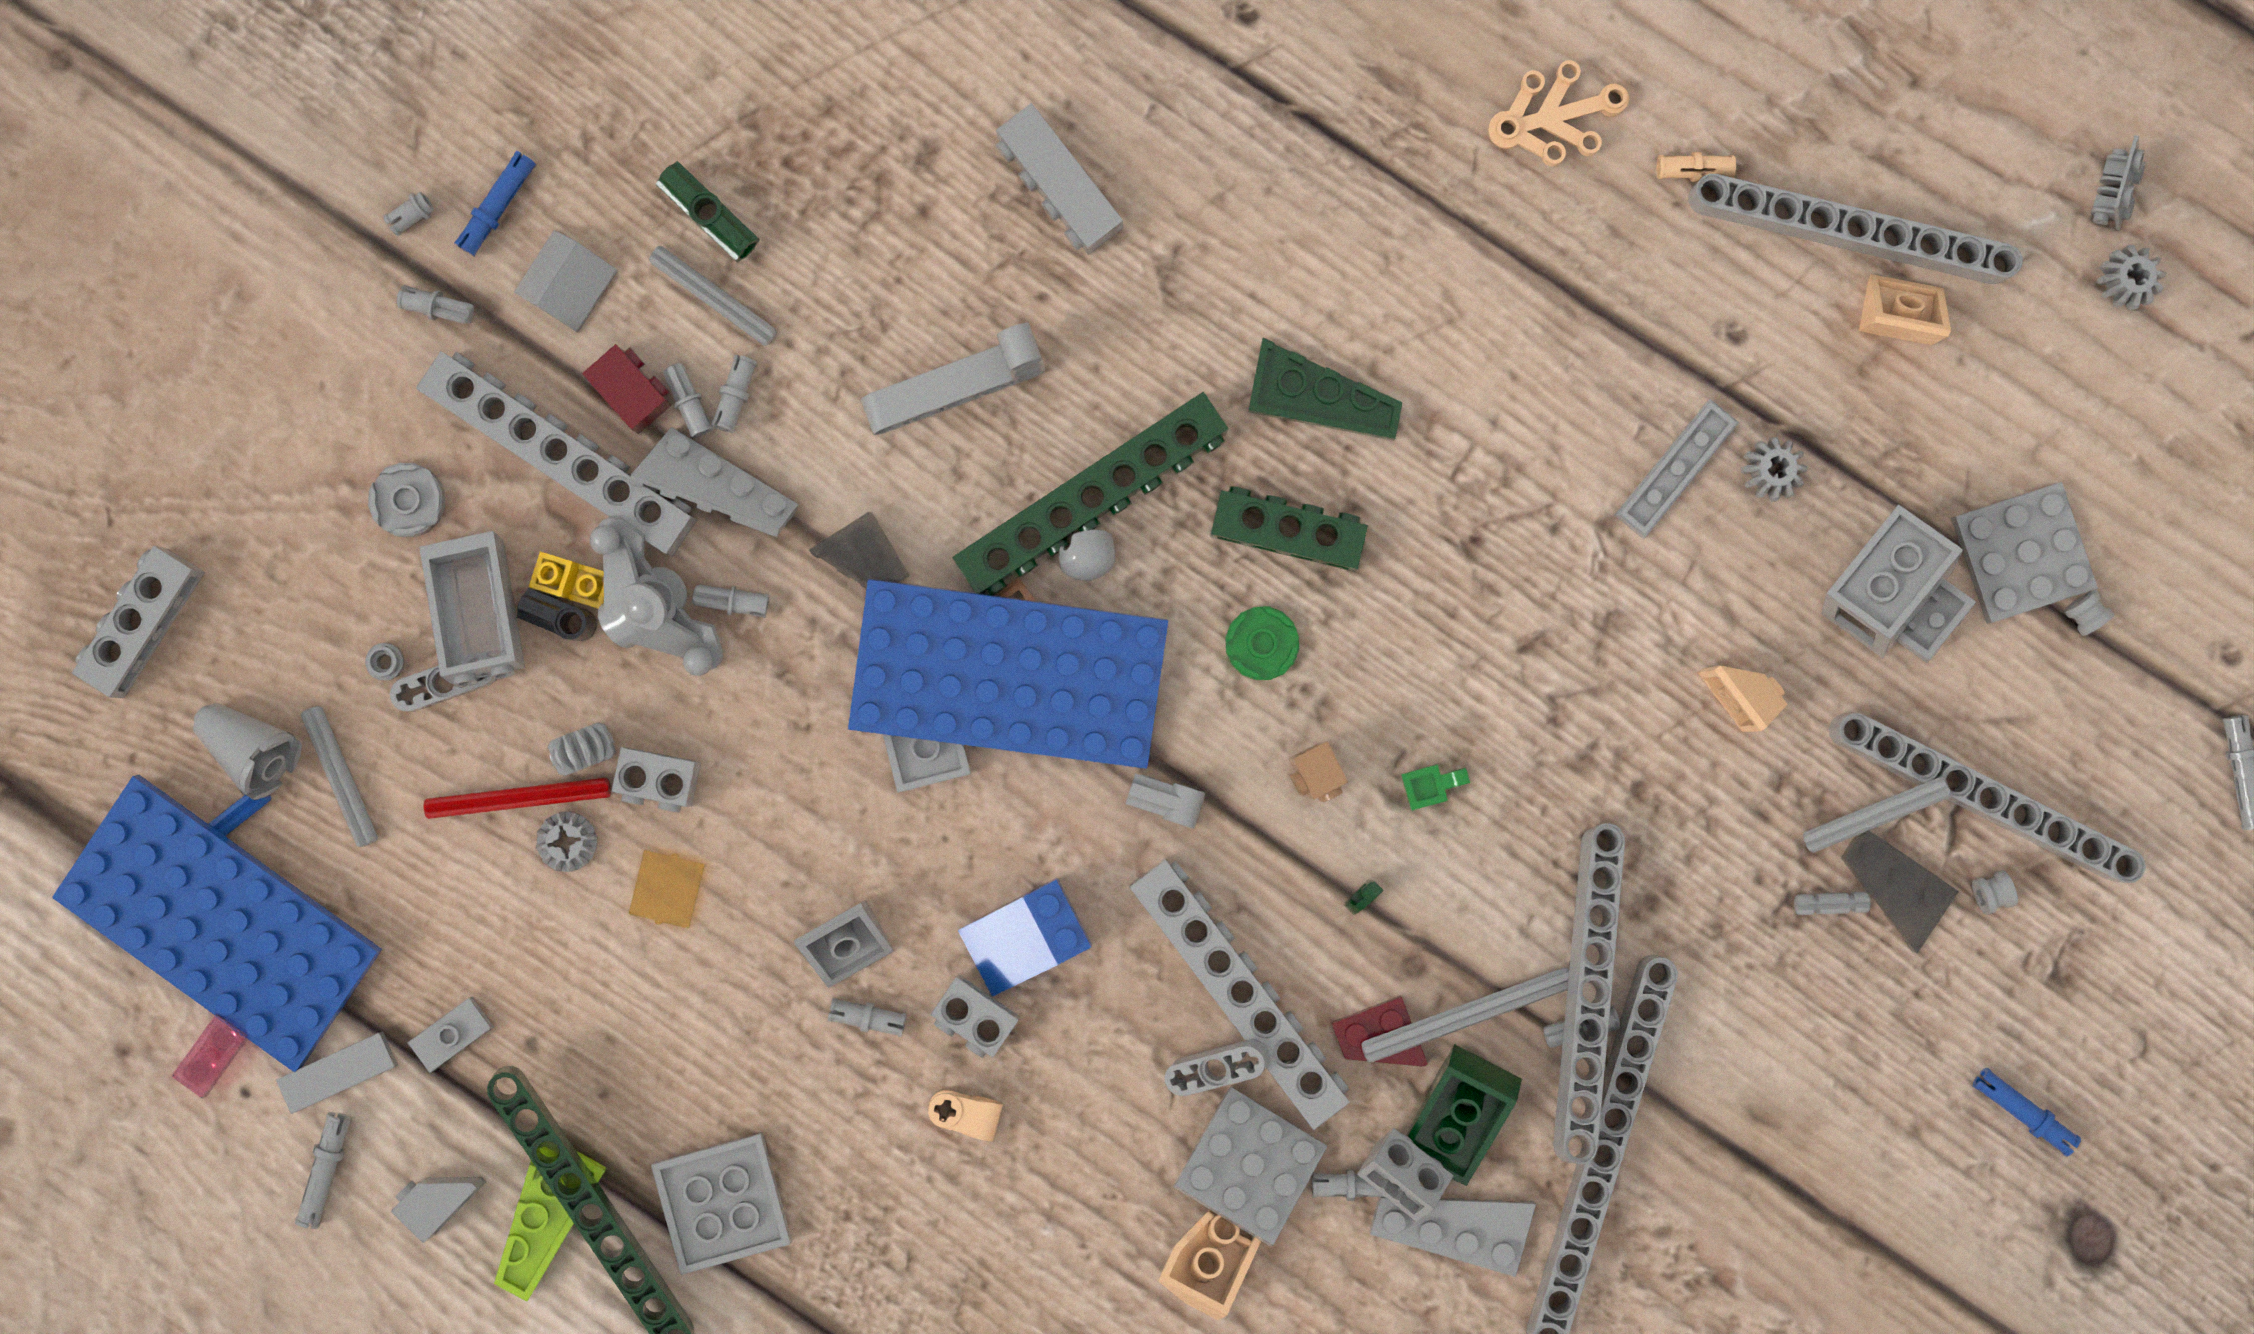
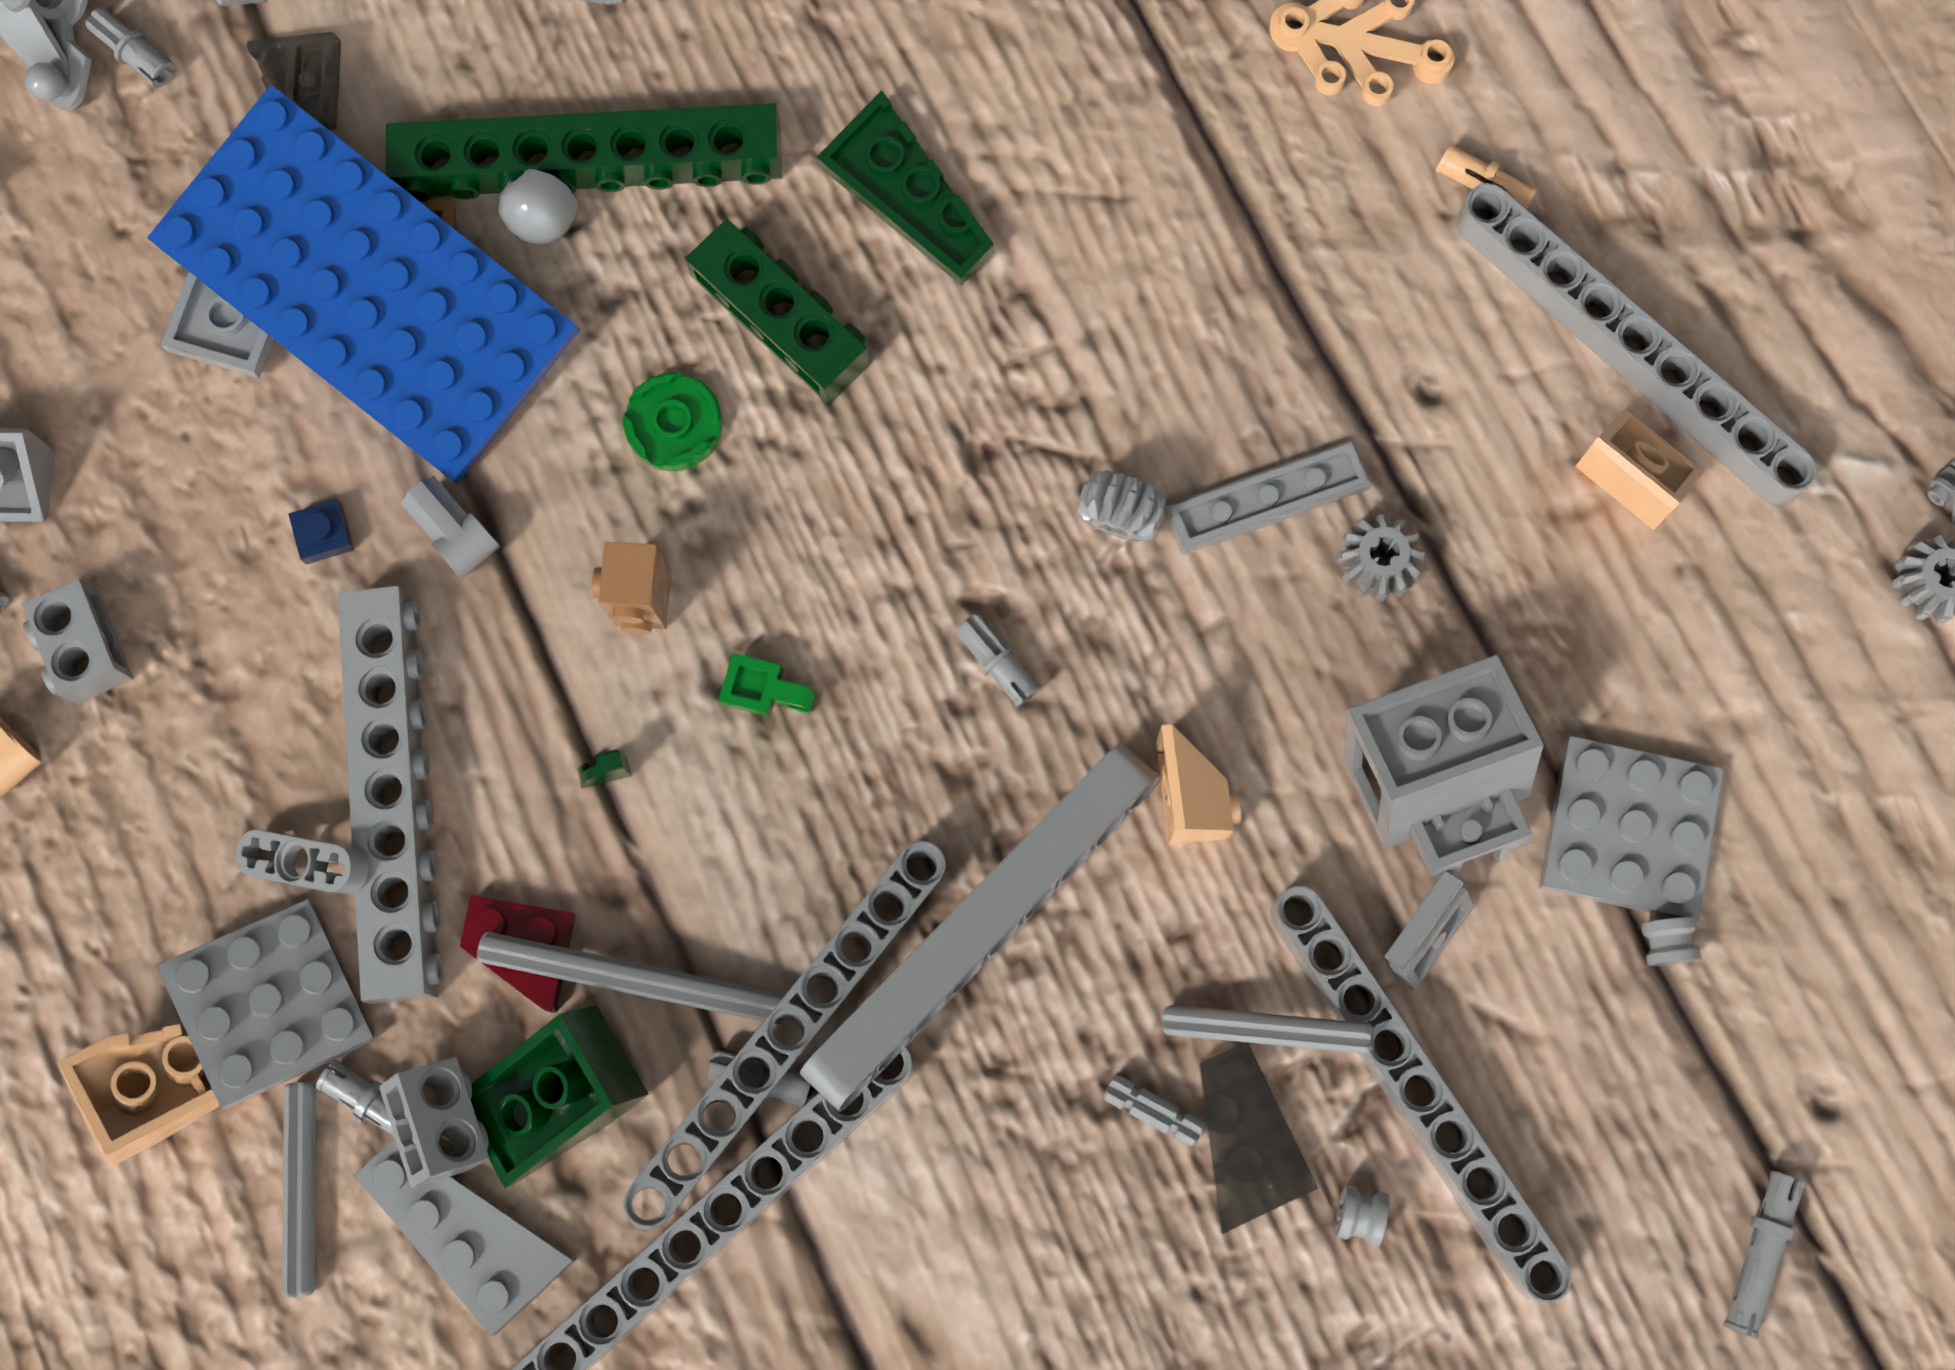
camera: 35 degrees right, 10 degrees down
slope [958,878,1092,997] -> none
none -> light grey axle [282,1082,316,1297]
none -> dark blue plate [288,499,354,565]
none -> light grey beam [800,742,1160,1111]
none -> light grey axle [956,614,1042,708]
none -> light grey gear [1078,470,1166,542]
none -> light grey plate [1384,871,1473,991]

